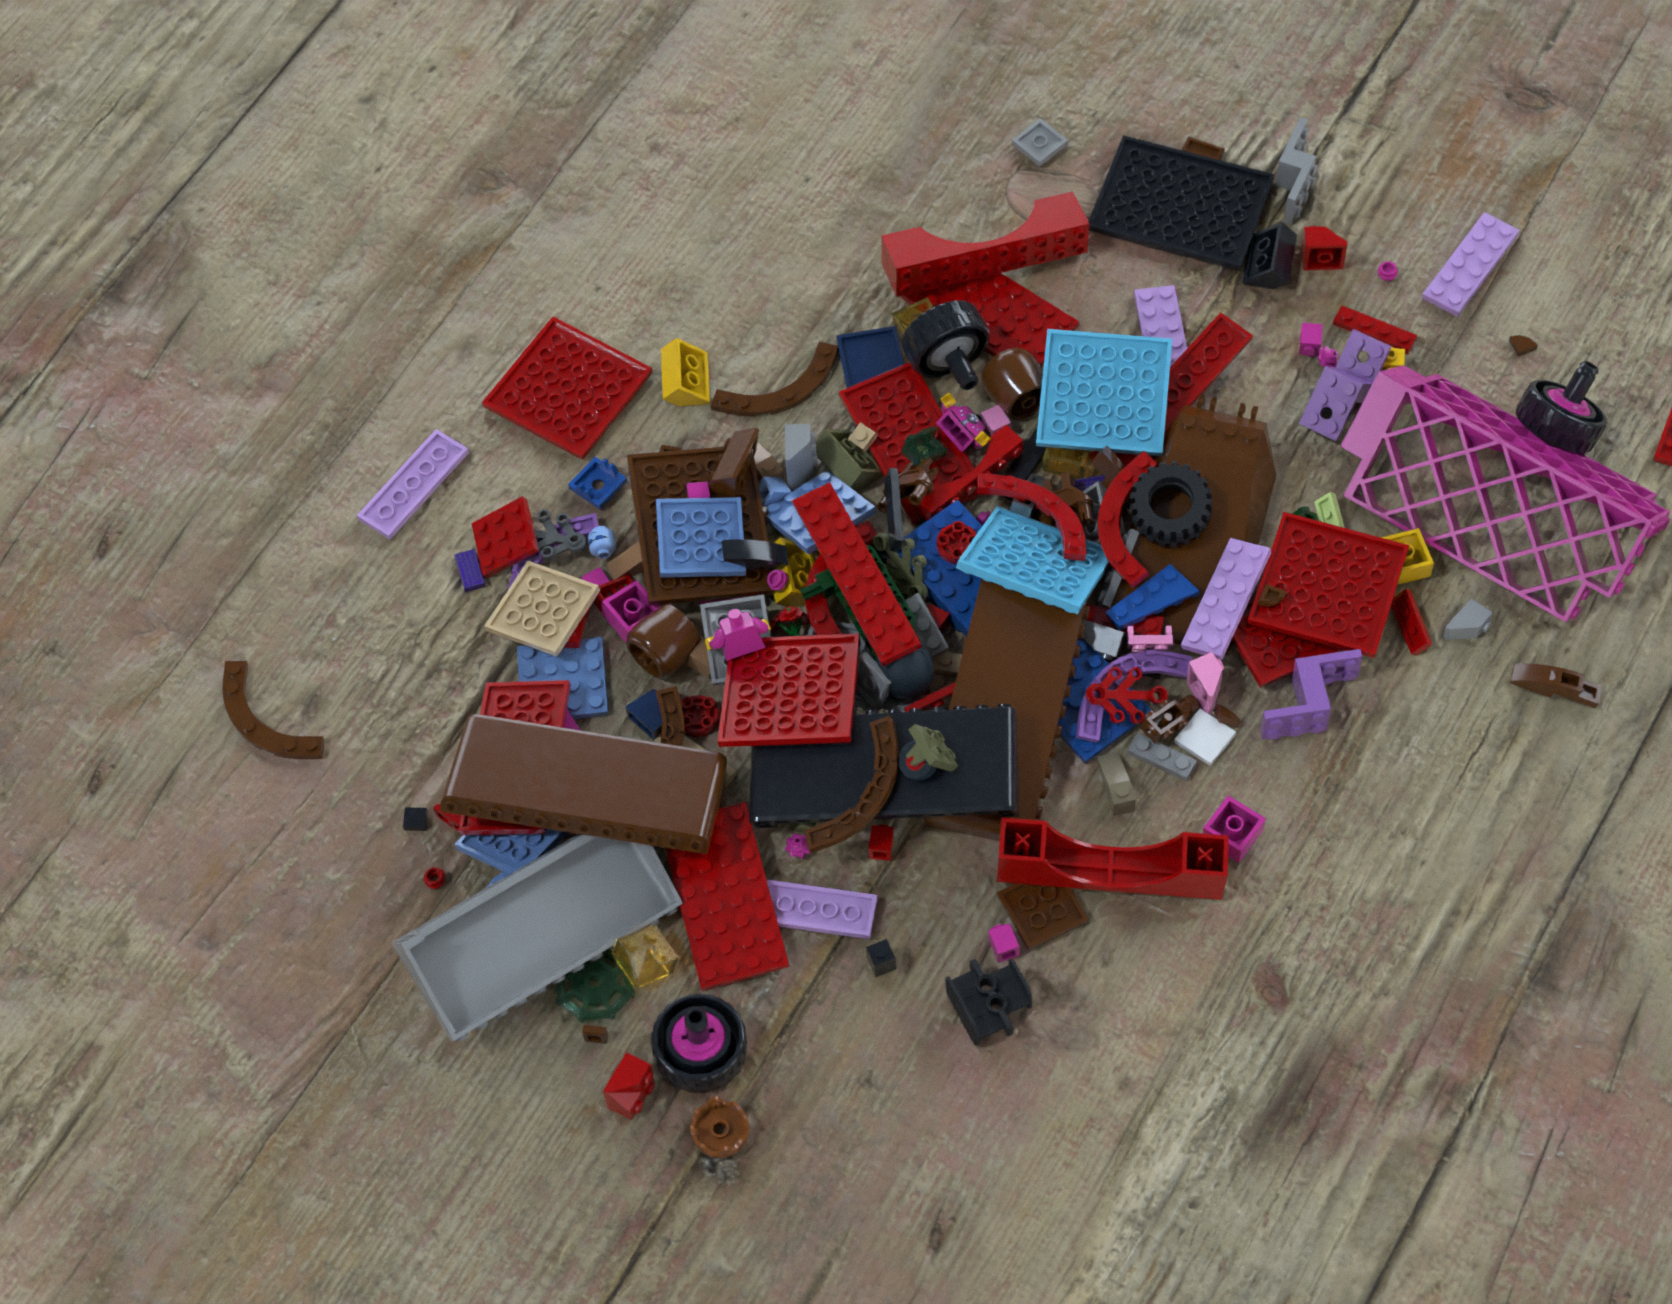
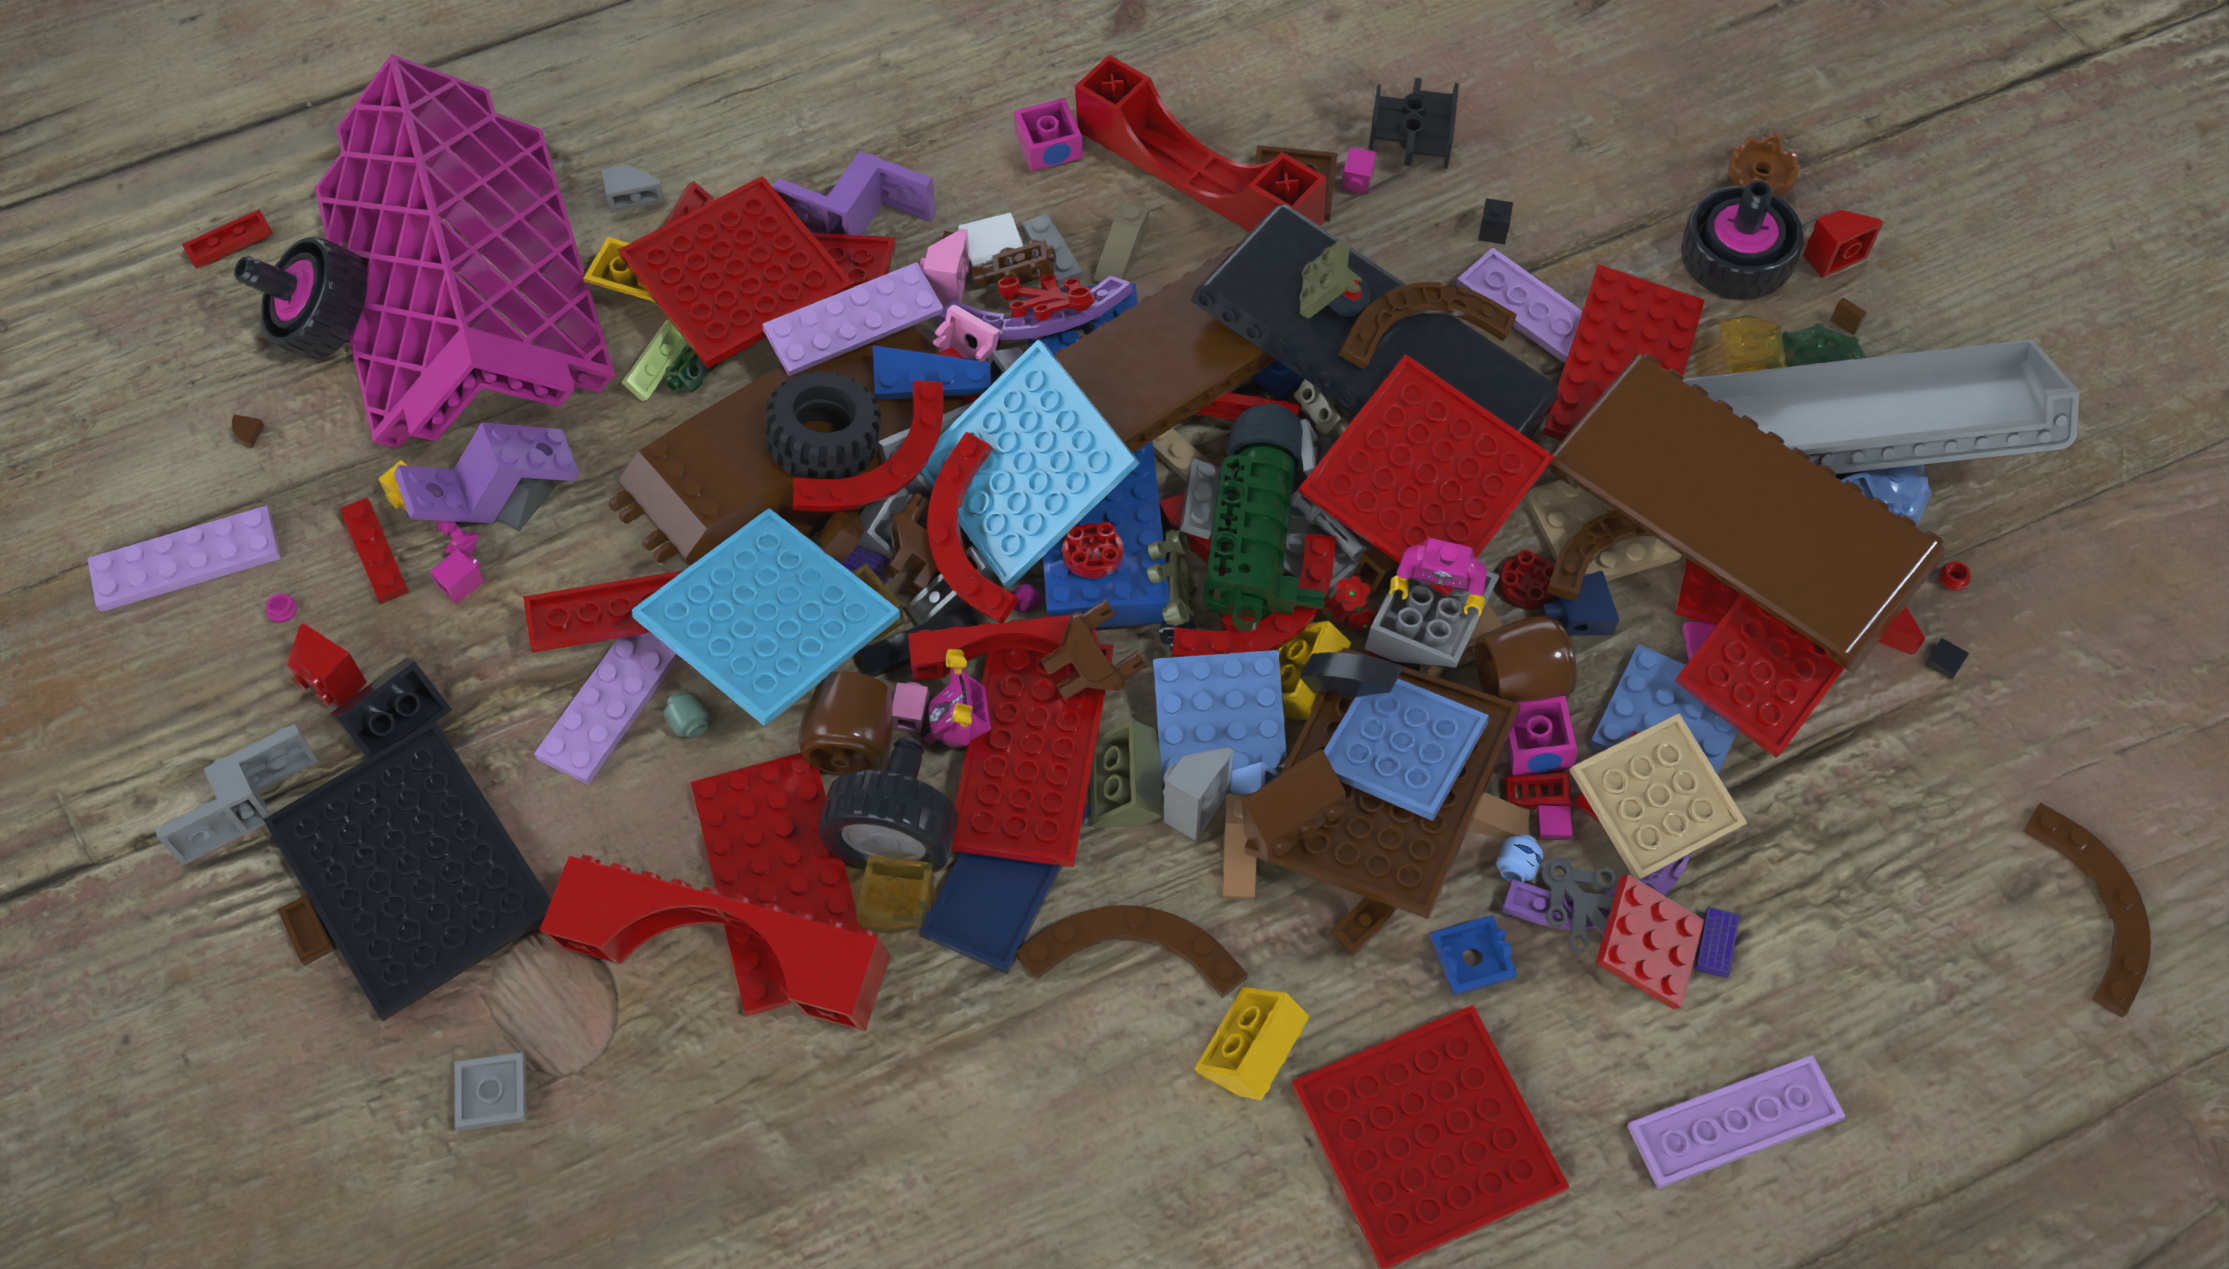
camera: 150 degrees left, 0 degrees up
dark pink tile [686,482,710,498] -> none
dark pink plate [767,570,788,591] -> none
red plate [792,482,922,666] -> none
tan plate [848,422,878,452] -> none
black tile [884,468,903,552] -> none
clear green bracket [901,426,948,467] -> none
reddish brown tile [1258,584,1287,607] -> none
reddish brown slope [1510,663,1602,708] -> none

